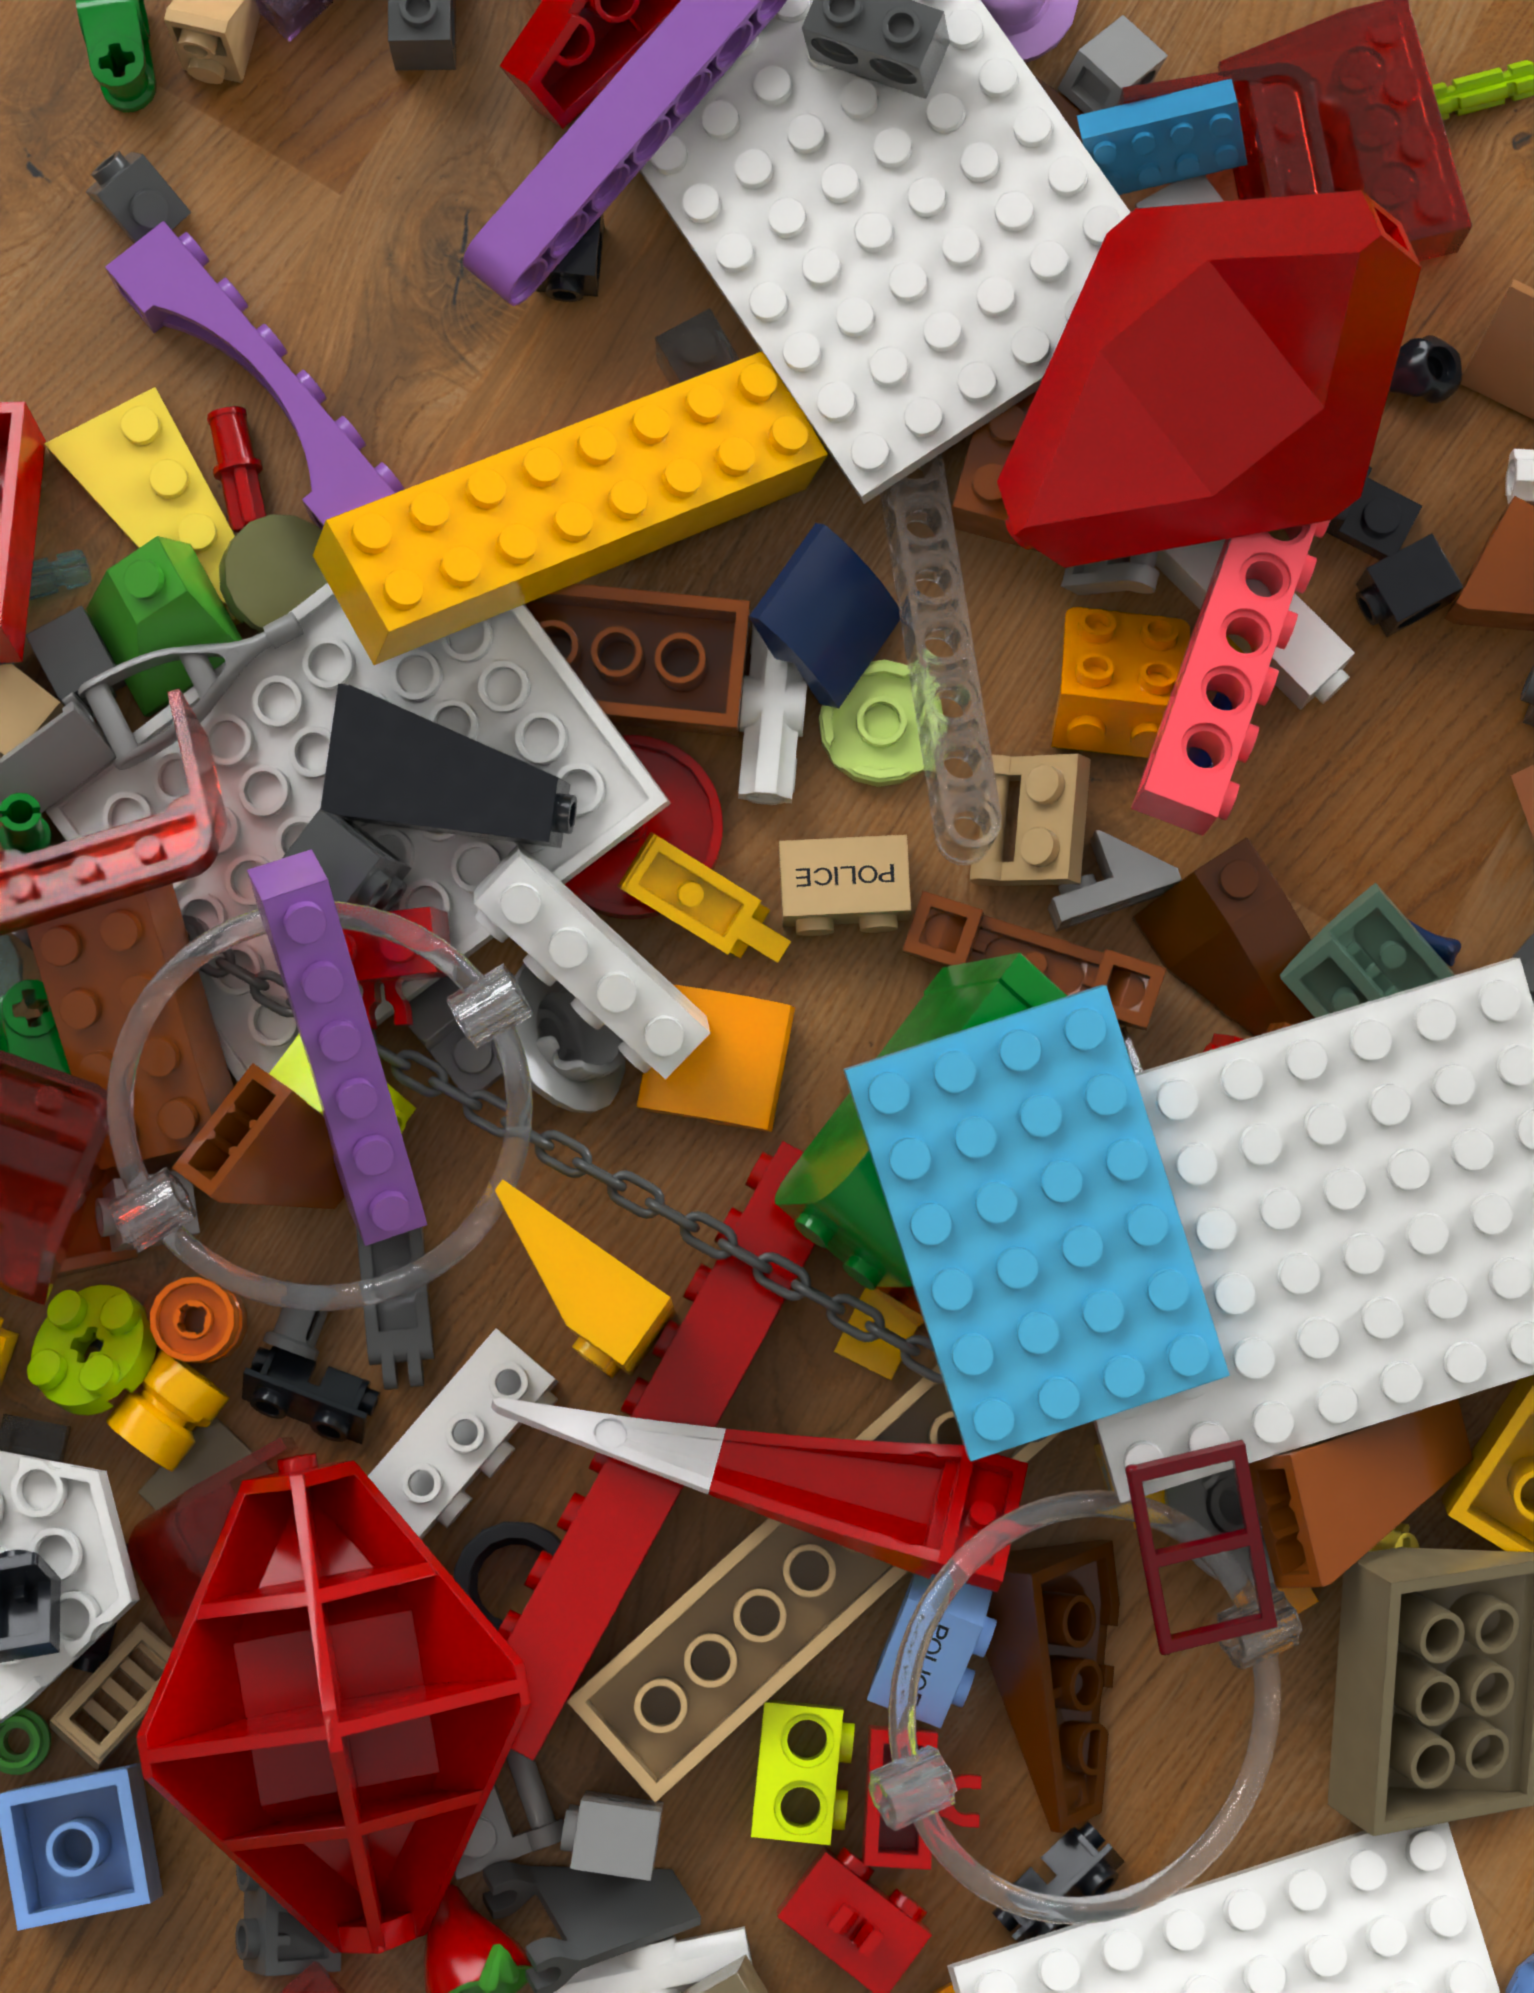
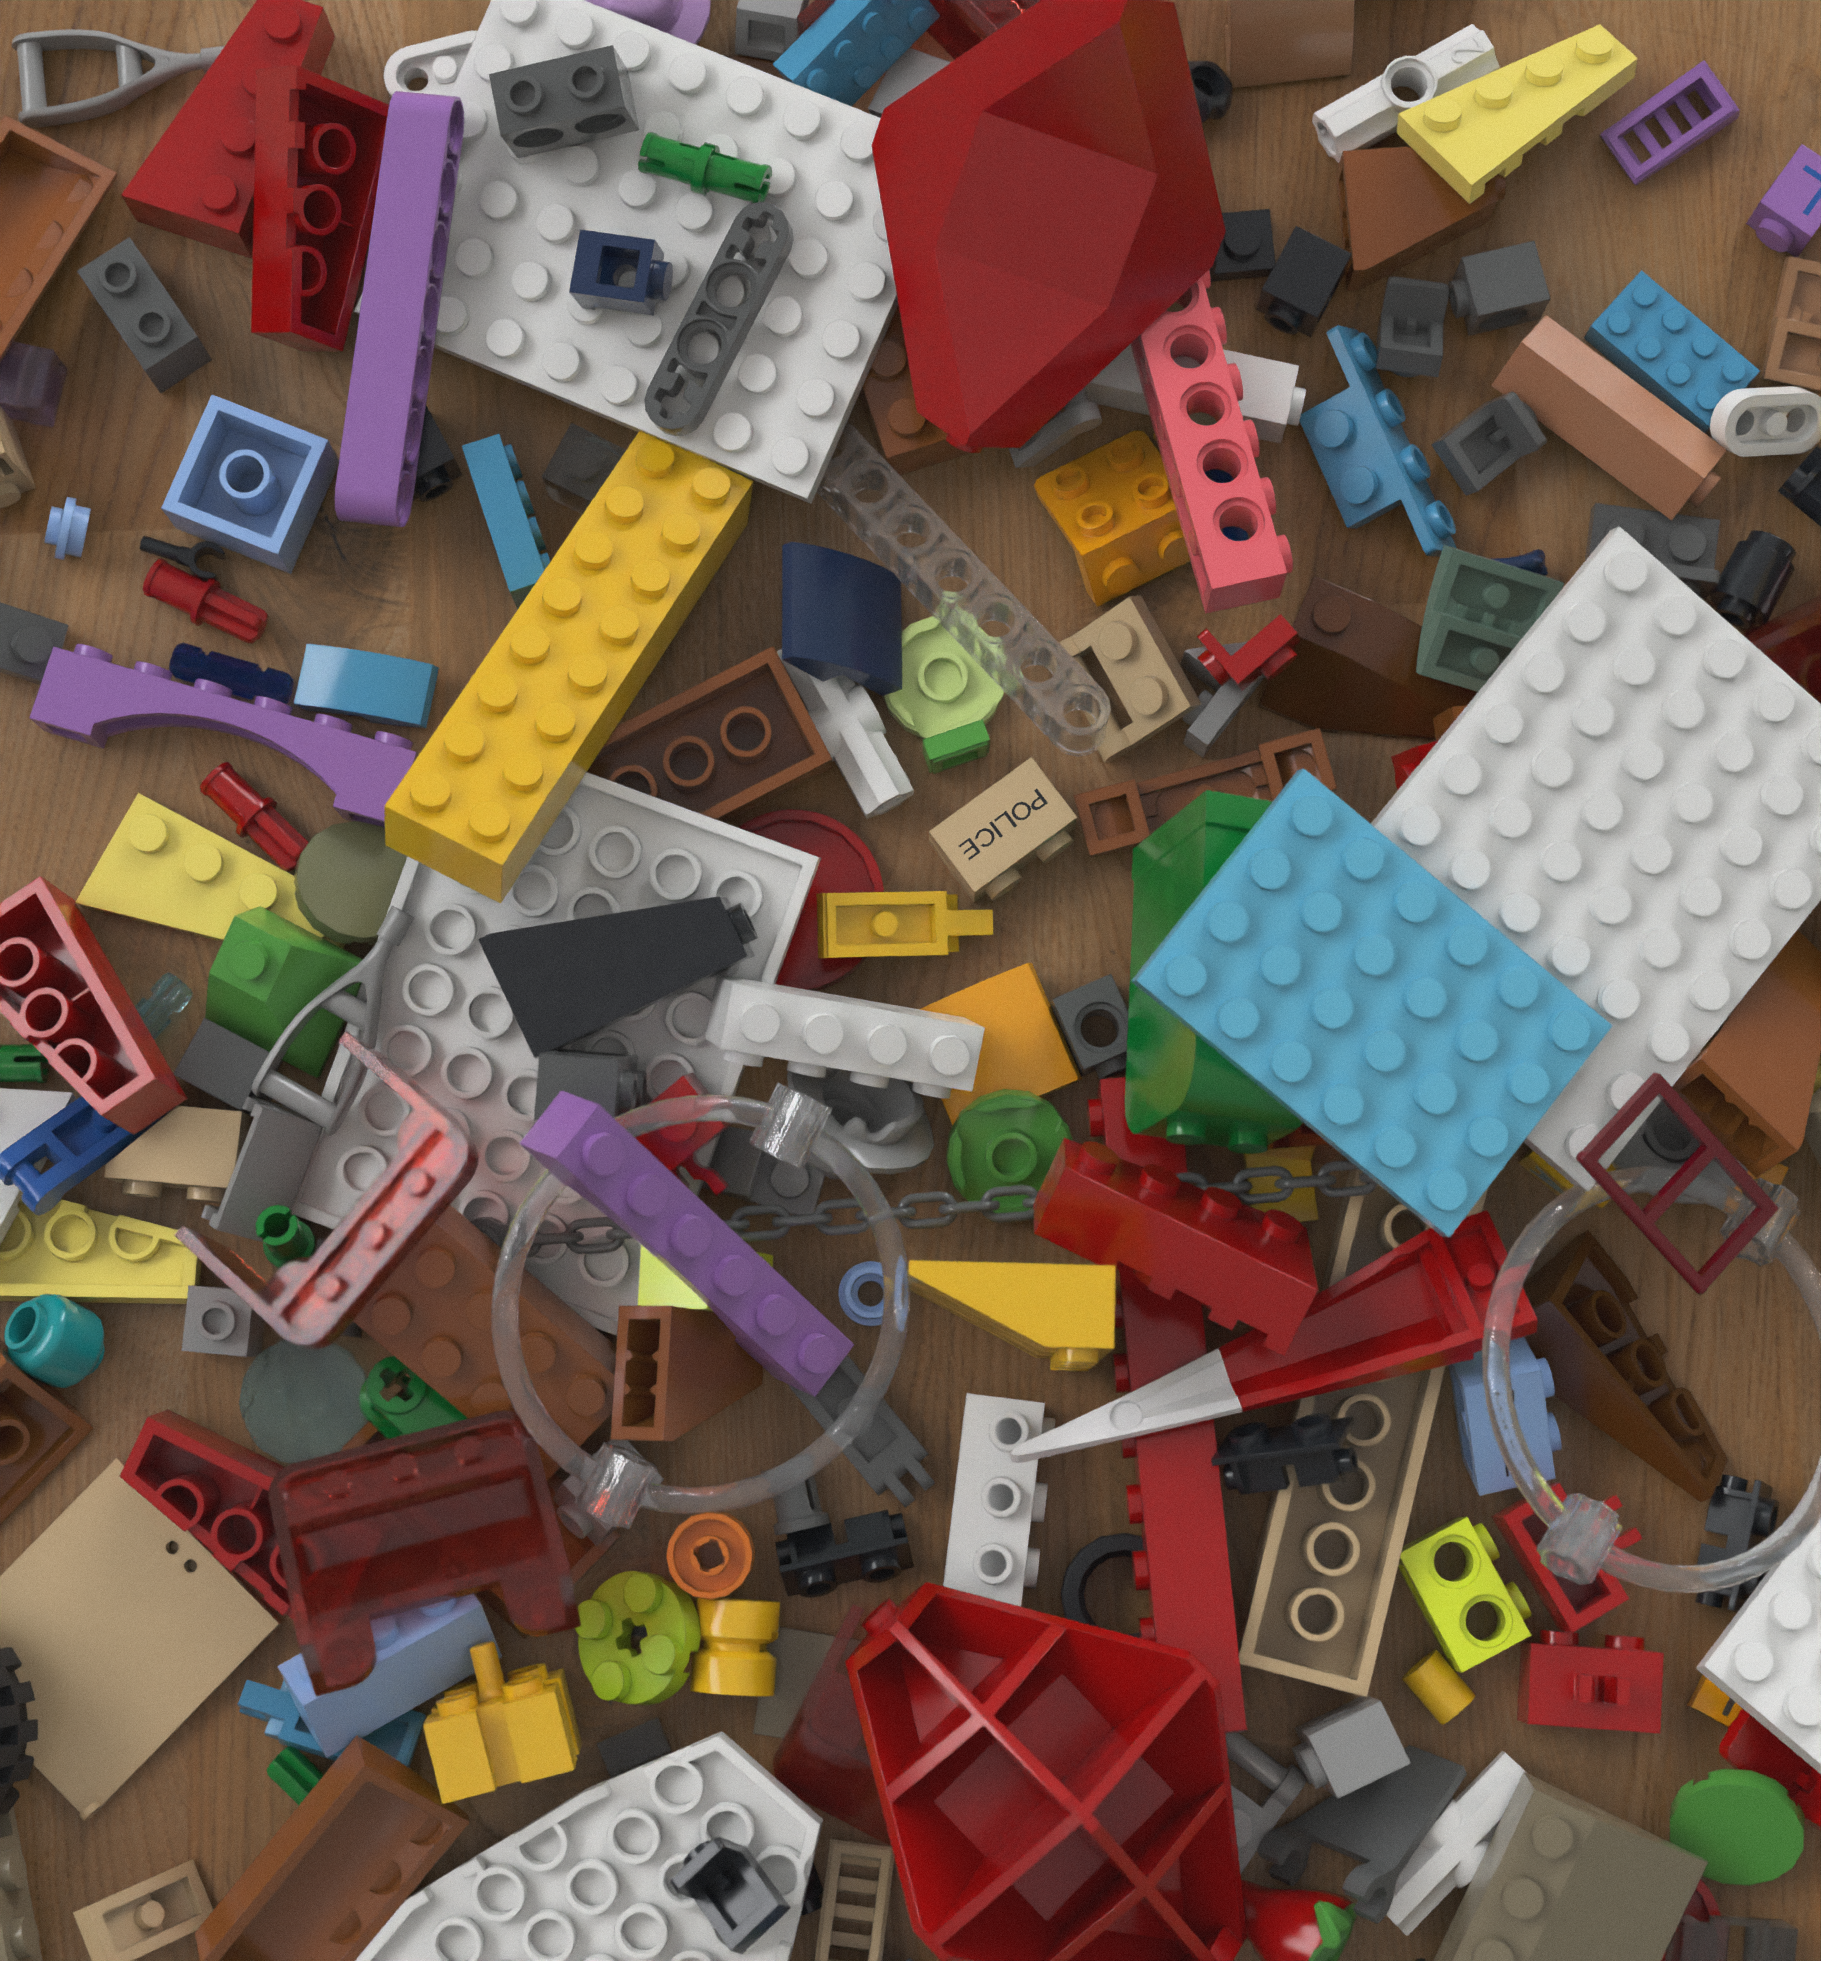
camera: 30 degrees left, 0 degrees up
none -> light blue plate [44,497,91,560]
none -> black hand [140,536,226,582]
none -> red axle [143,558,268,644]
none -> light blue brick [161,394,339,574]
none -> clear blue axle [169,643,294,704]
none -> dark azure slope [294,644,439,728]
none -> dark azure piece [462,434,550,609]
none -> dark blue brick [569,229,673,316]
none -> green pin [638,132,772,203]
none -> dark grey beam [644,202,794,436]
none -> light blue plate [838,1261,903,1326]
none -> bright green tile [922,719,990,774]
none -> bright green tile [946,1089,1073,1213]
none -> red wedge [1033,1138,1318,1356]
none -> dark grey brick [1051,974,1128,1080]
none -> red bracket [1197,614,1300,691]
none -> black hinge [1211,1413,1358,1495]
none -> dark azure bracket [1299,325,1456,557]
none -> dark grey bracket [1376,276,1449,377]
none -> yellow hinge [1402,1649,1476,1725]
none -> dark grey bracket [1431,392,1547,496]

